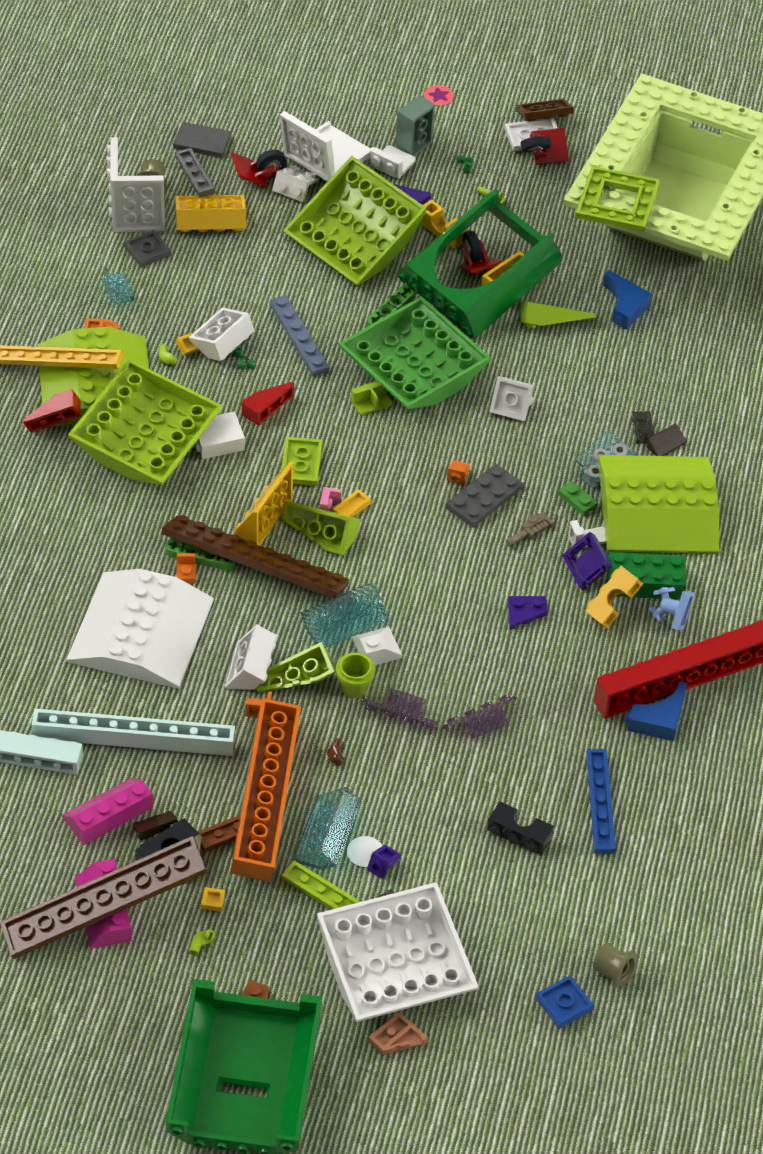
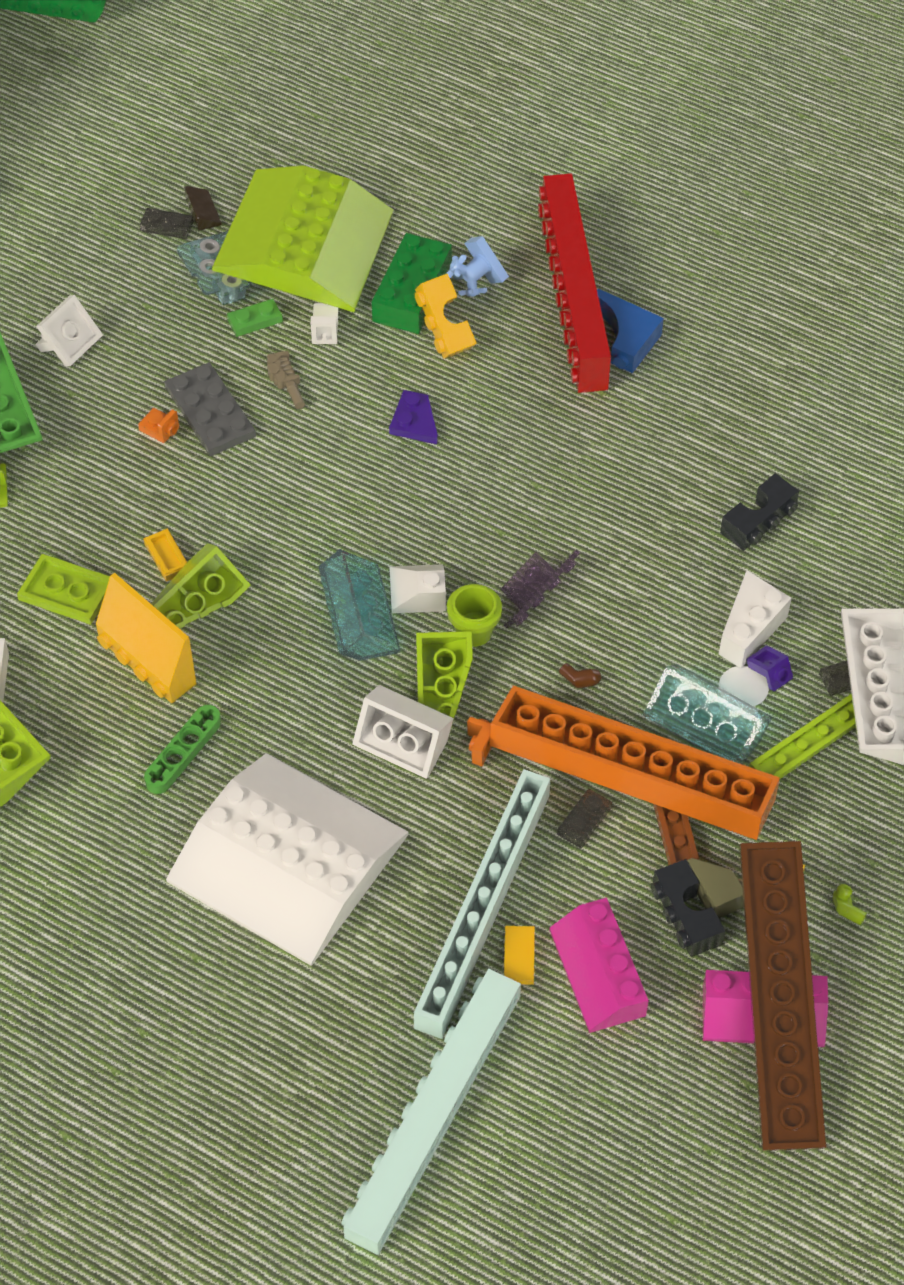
camera: 70 degrees left, 5 degrees up
dark brown slope [132,811,178,840] -> none
reddish brown plate [161,515,350,599] -> none
orange bracket [176,553,196,583] -> none
bright pink bracket [319,487,342,511] -> none
clear purple bracket [442,694,518,739] -> none
dark purple container [562,532,612,590] -> none
blue plate [586,749,615,854] -> none
none -> yellow tile [504,926,535,985]
none -> clear smoke plate [557,788,613,849]
none -> white wedge [719,571,792,668]

